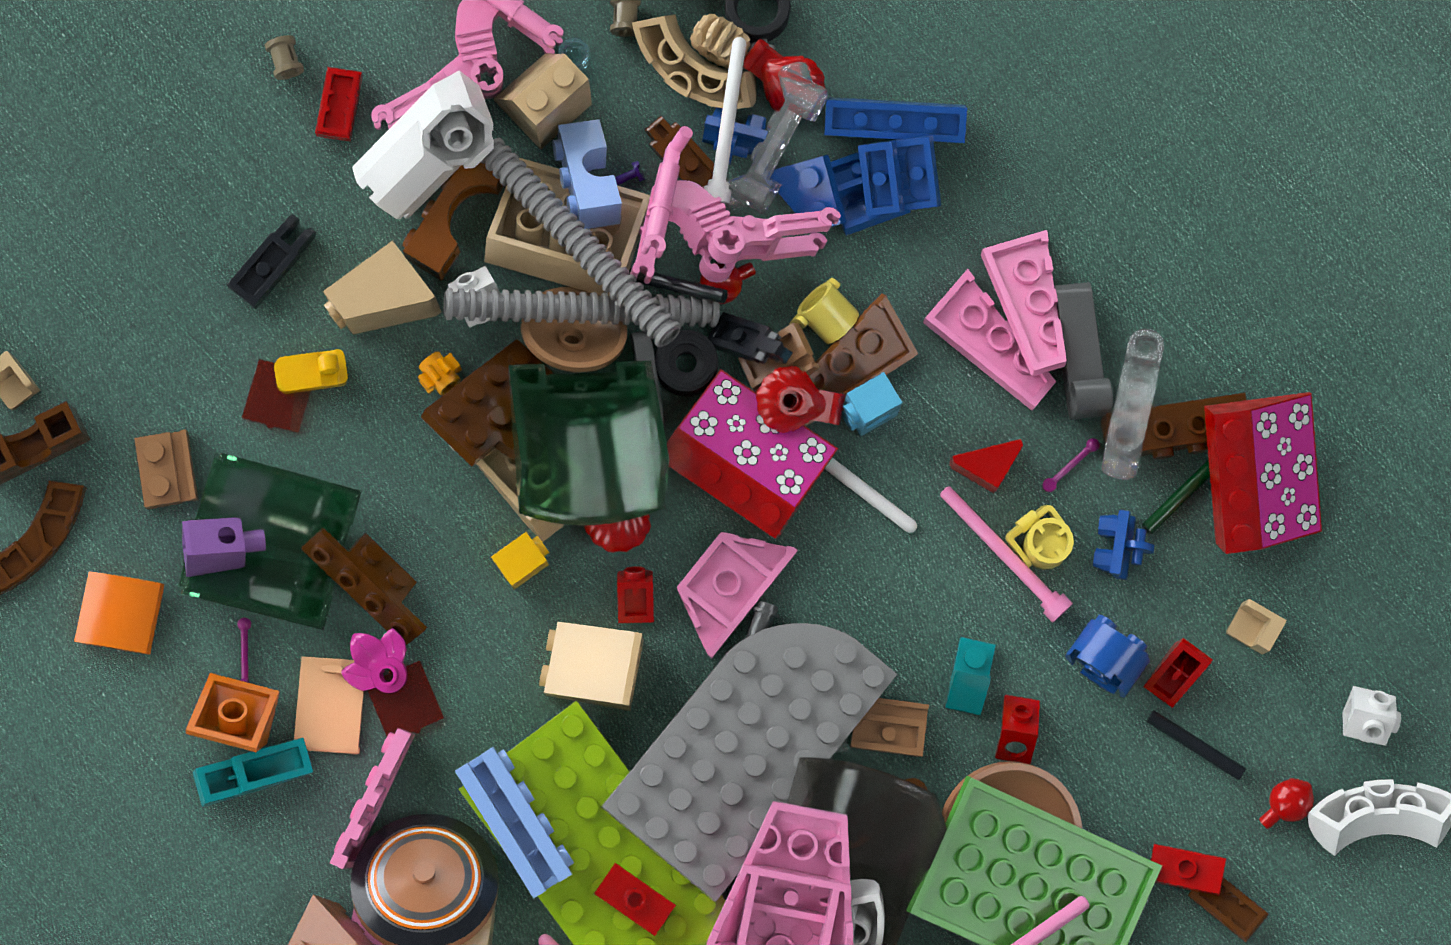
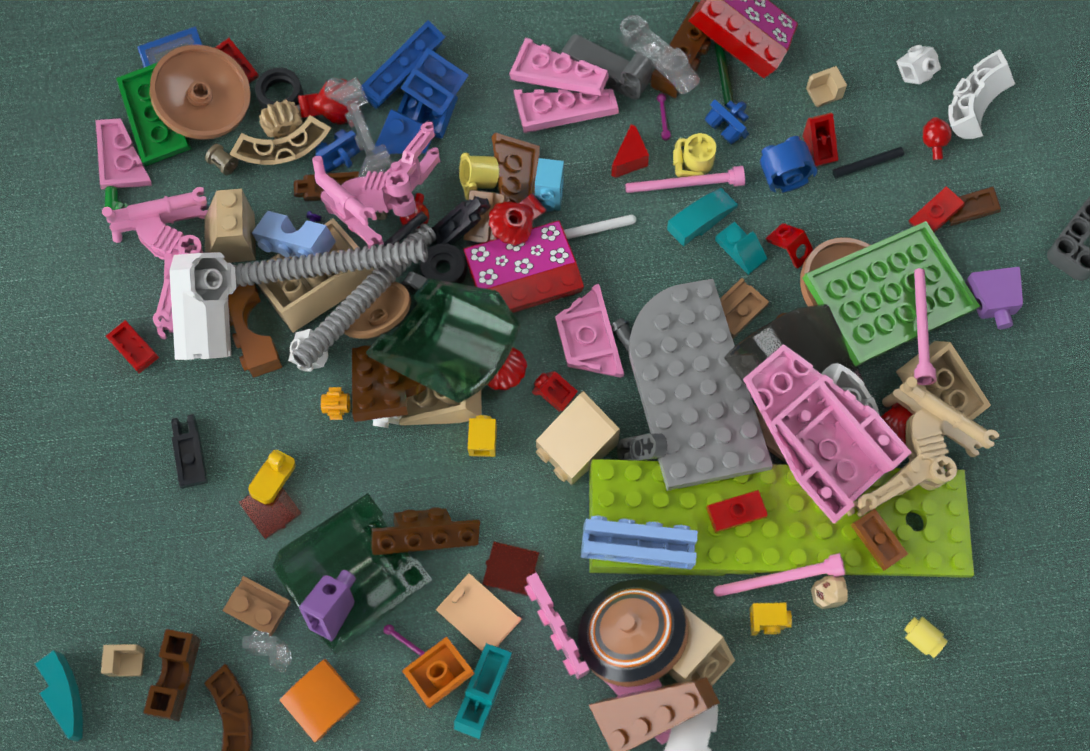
camera: 45 degrees left, 10 degrees down
dark tan bush [265,35,304,80] -> none
tan slope [323,241,441,334] -> none
dark pink plate [341,628,408,693] -> none
white piece [704,37,746,206] -> none
none -> clear bracket [242,631,291,672]
none -> dark grey beam [617,433,667,461]
none -> teal slope [667,188,738,247]

